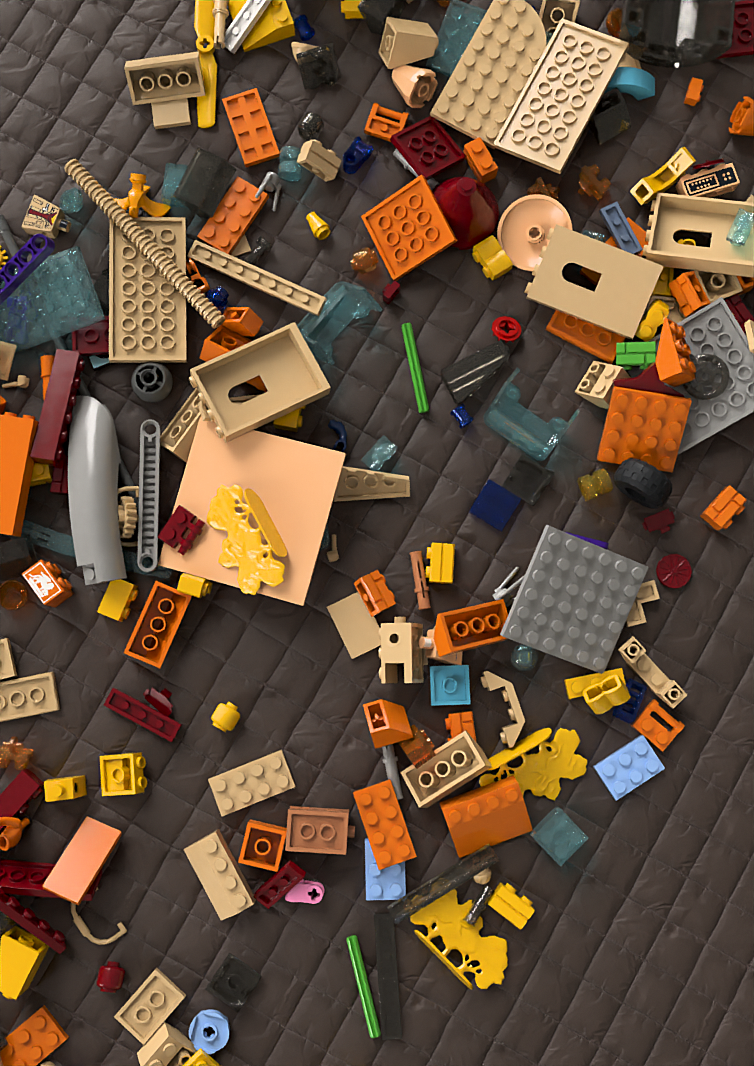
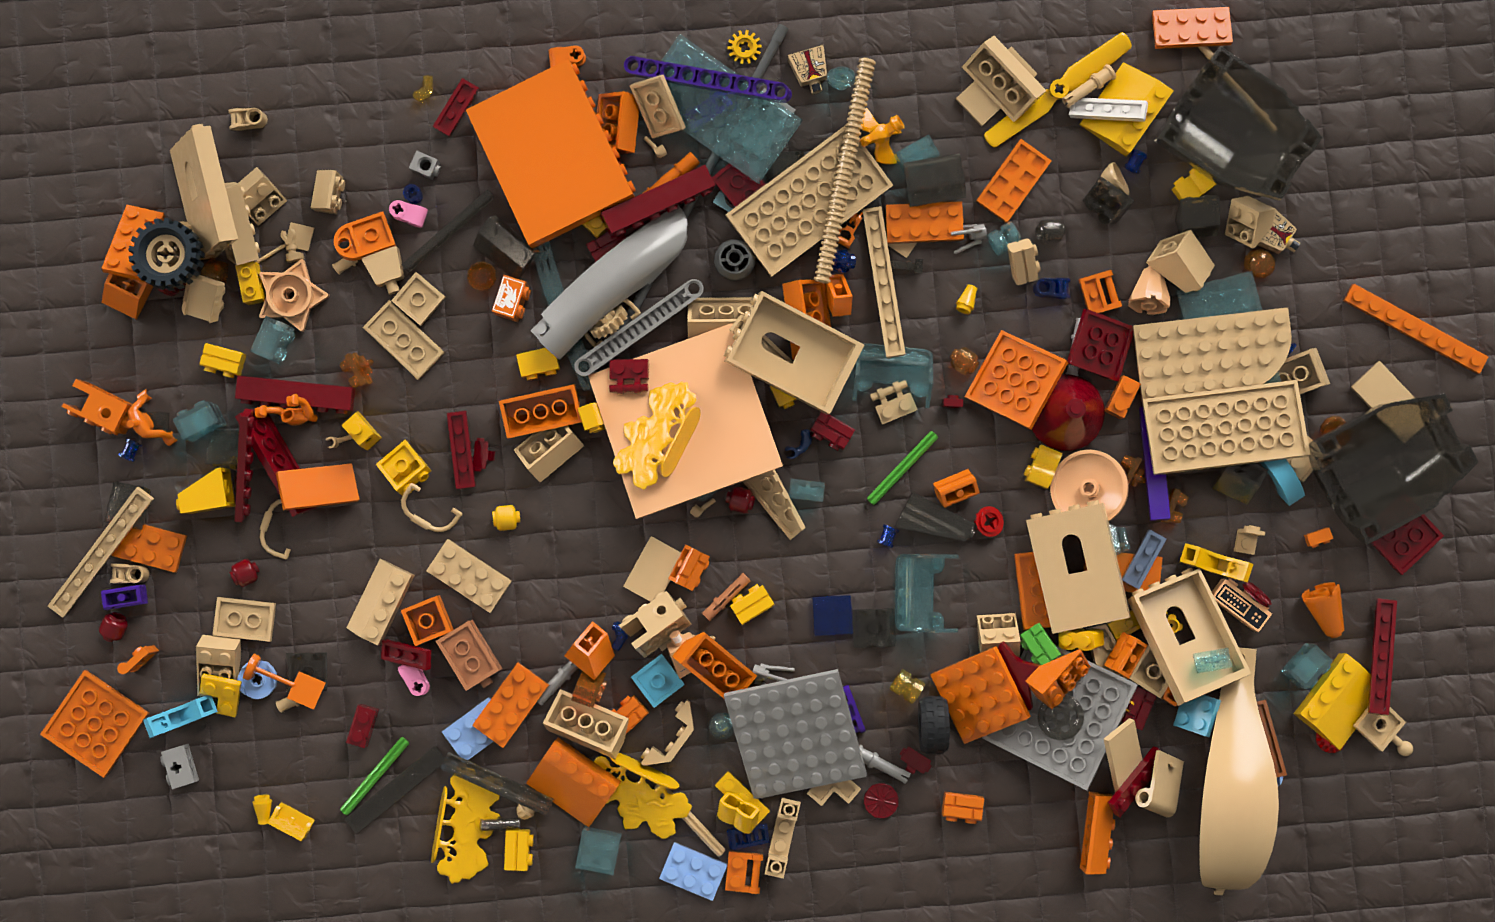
camera: 55 degrees right, 5 degrees up
none -> orange piece [243,654,326,709]
none -> tan pin [276,697,300,713]
none -> tan hand [326,435,353,448]
none -> dark red brick [346,704,380,748]
none -> tan piece [401,483,462,532]
none -> tan slope [514,425,584,482]
none -> clear blue arm [612,621,628,651]
none -> tan axle [654,784,725,857]
none -> dark red head [726,487,755,514]
none -> dark red brick [810,412,855,451]
none -> light grey pin [859,744,911,784]
none -> tan plate [870,380,918,425]
none -> orange brick [933,469,980,508]
none -> dark purple tile [1139,407,1170,521]
none -> tan bracket [1234,525,1265,555]

